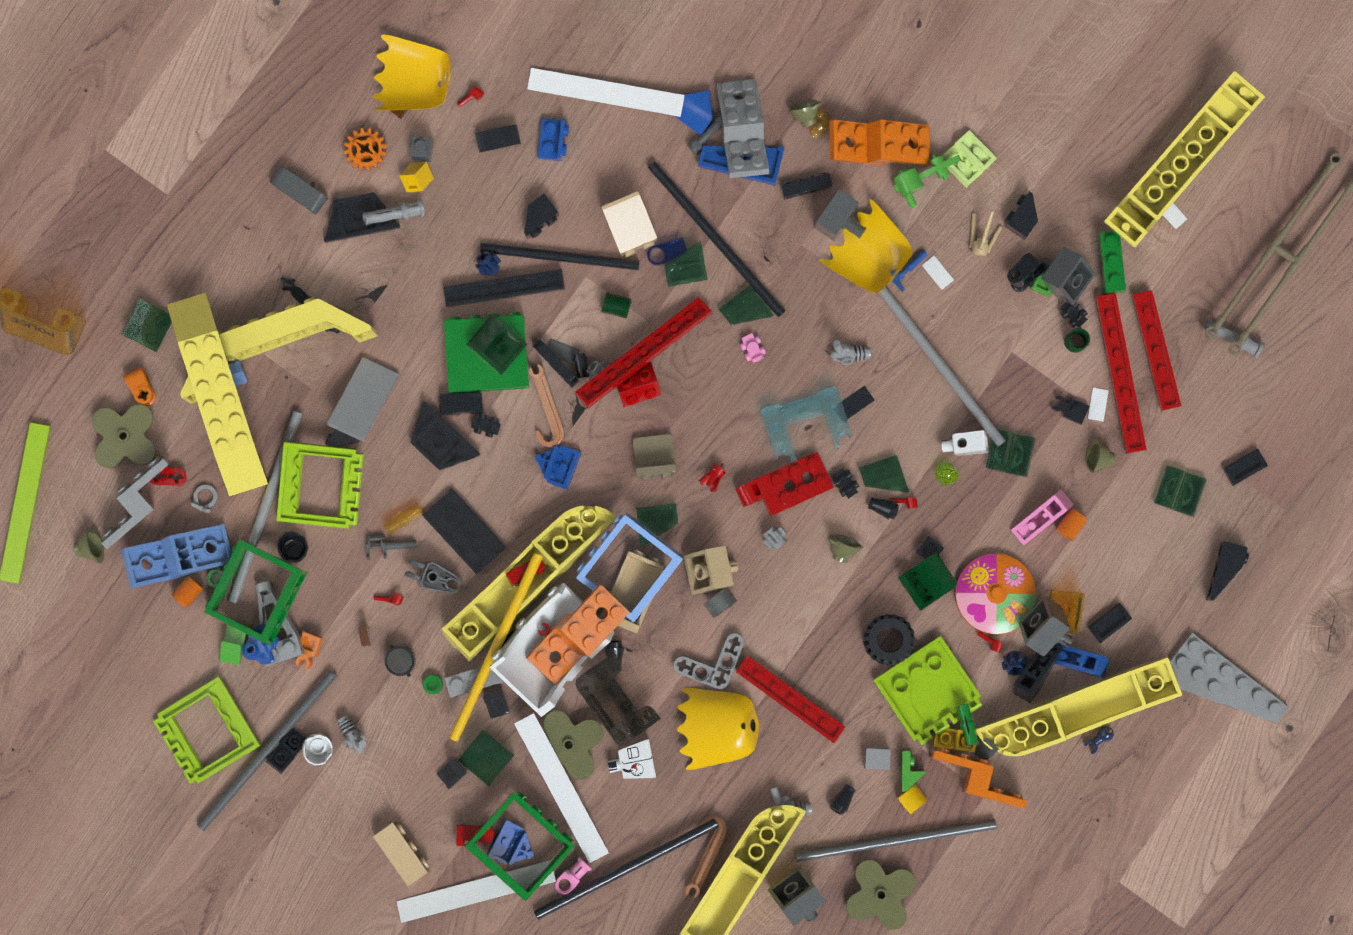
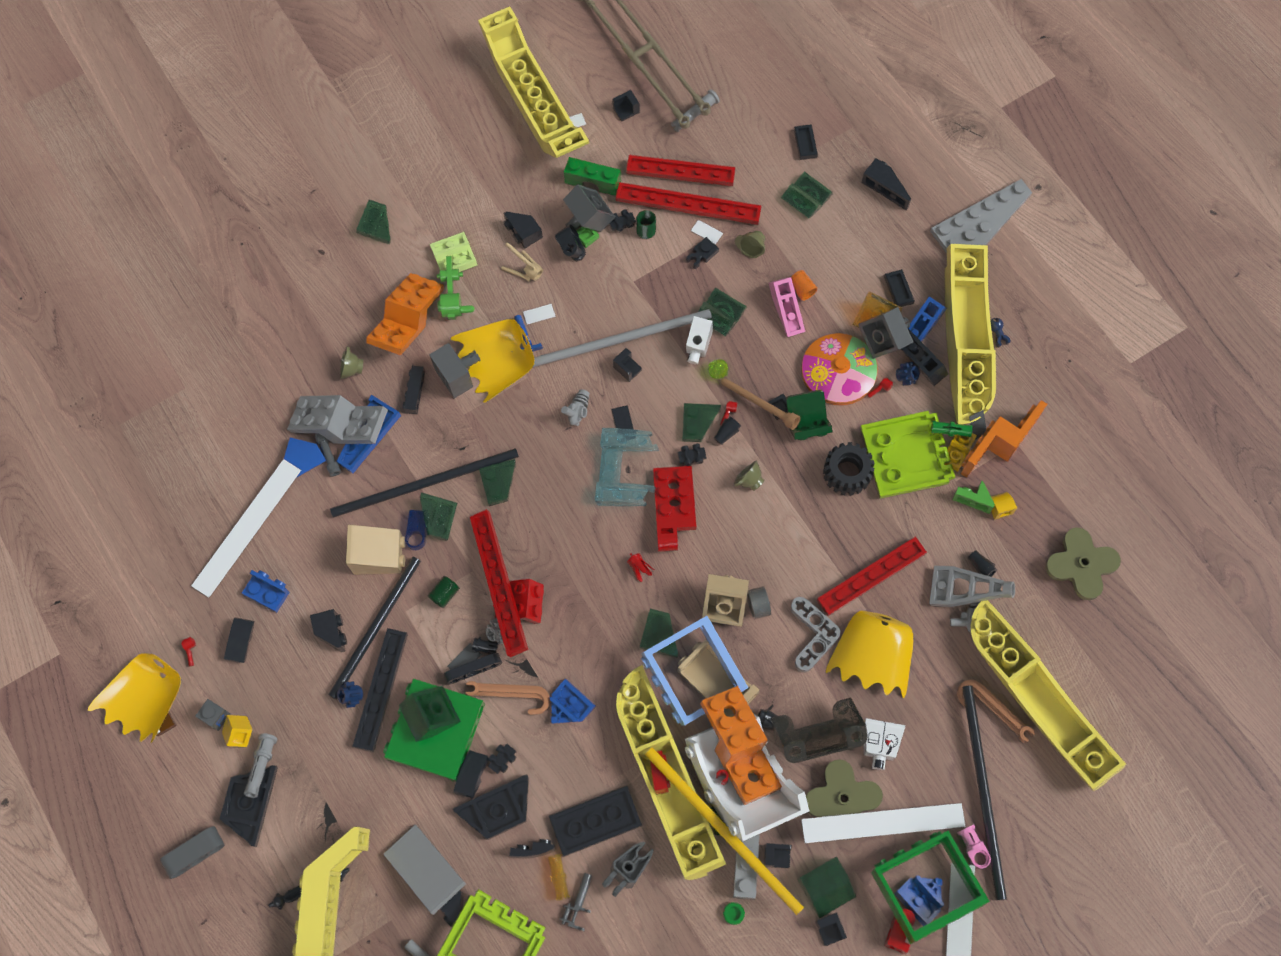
camera: 65 degrees left, 15 degrees down
orange gear [344,128,387,172] -> none
red hand [374,592,404,606] -> none
pearl dark grey piece [385,645,416,677] -> none
dark tan bracket [633,434,677,481] -> none
bright pink piece [740,333,766,364] -> none
light grey gear [763,526,787,550] -> none
dark grey brick [768,866,826,926] -> none
dark grey piece [795,819,996,862] -> none
clear yellow arm [810,109,830,139] -> none
light grey panel [864,748,891,770] -> none
none -> clear green wing [356,199,391,245]
none -> black slope [509,839,556,859]
none -> black panel [612,90,640,121]
none -> black panel [613,348,642,382]
none -> medium nougat piece [721,378,800,430]
none -> light grey plate [929,566,1015,607]

